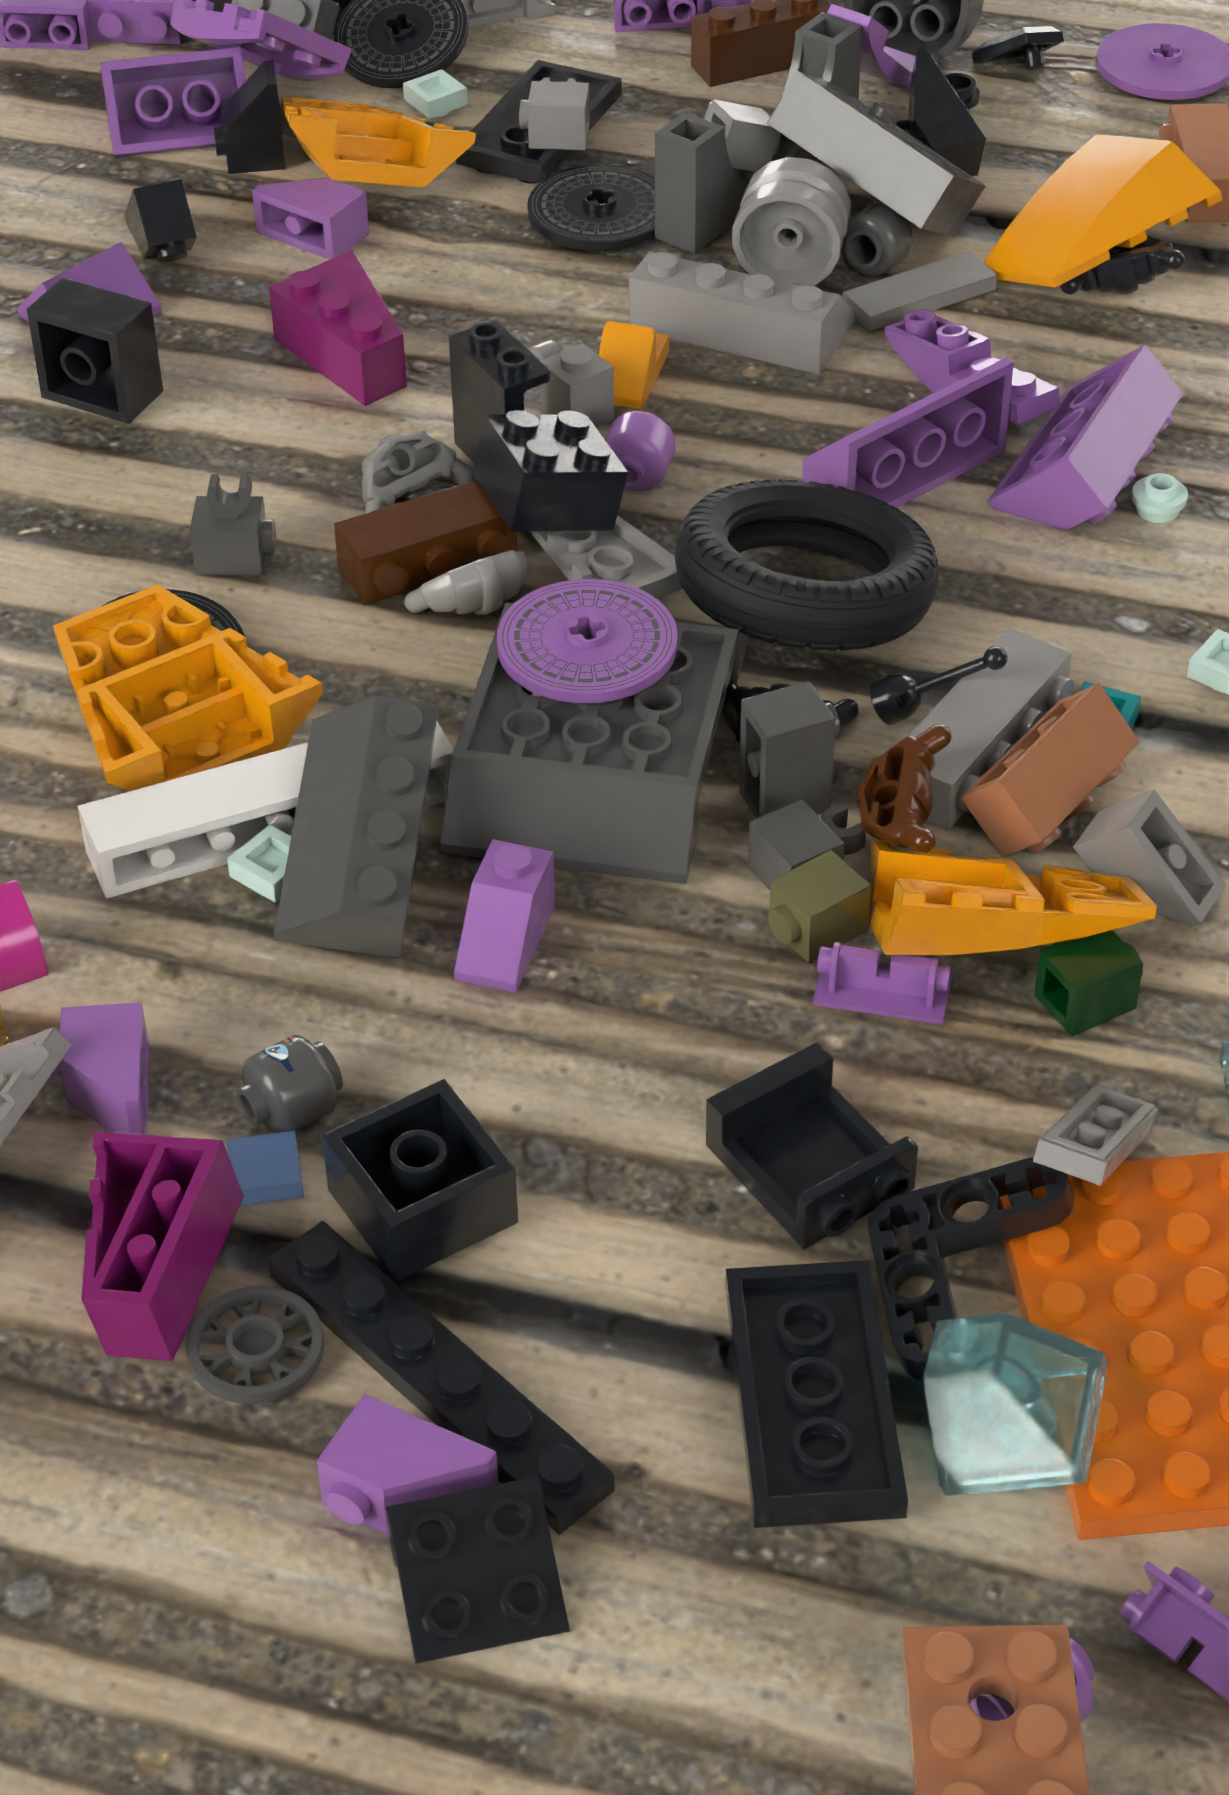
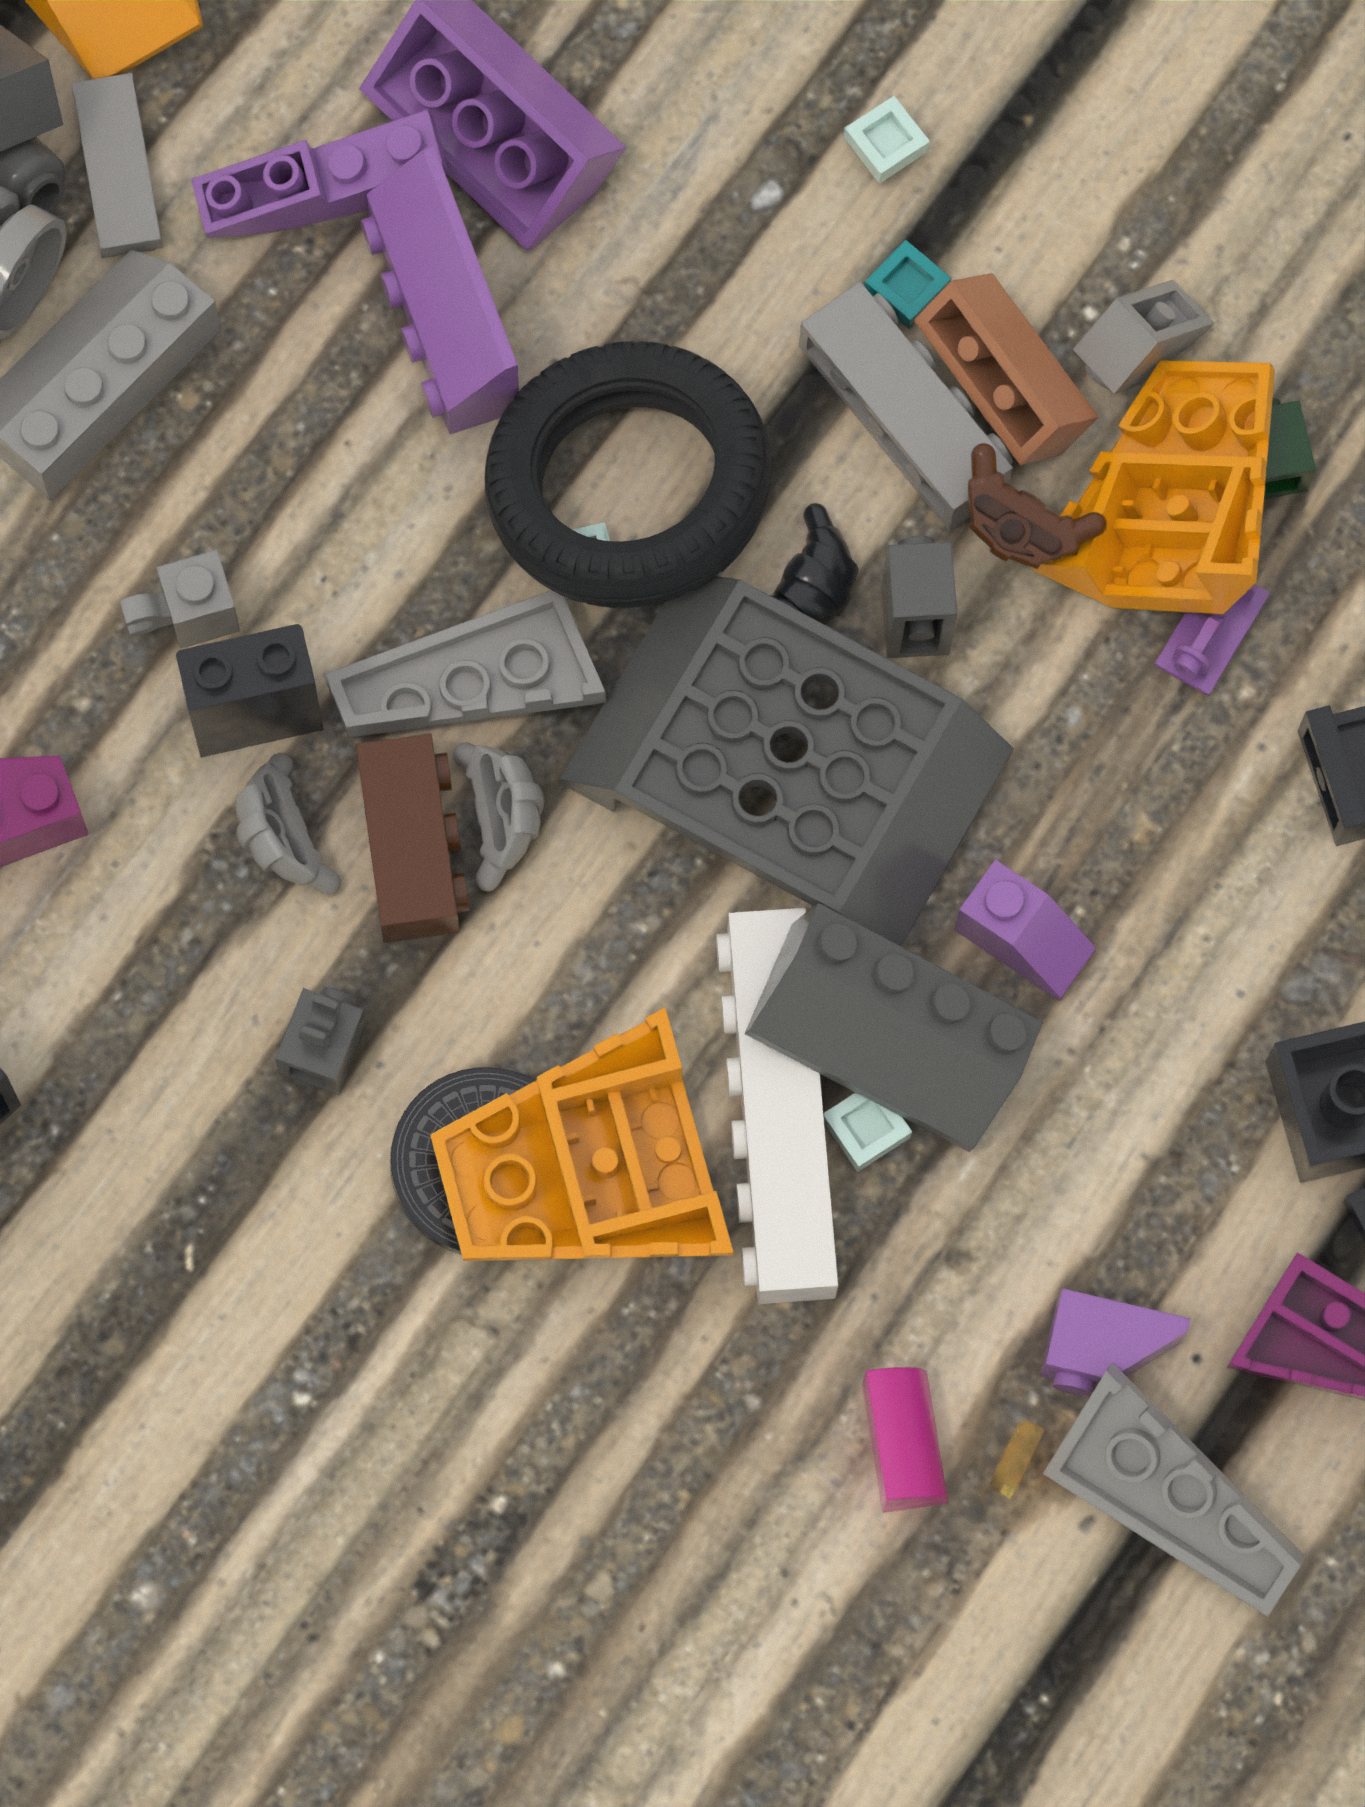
camera: 75 degrees left, 30 degrees up
medium blue tile [227,1130,304,1206] -> none
dark grey head [236,1035,343,1133] -> none
black brick [472,410,628,532] -> none
medium lavender piece [497,579,678,703] -> none
light orange slope [598,321,669,410] -> none
medium lavender head [605,411,676,491] -> none
dark grey brick [748,800,866,890] -> none
olive brick [768,850,871,963] -> none
black hinge [870,646,1008,725] -> none
light aqua plate [1132,473,1188,523] -> none

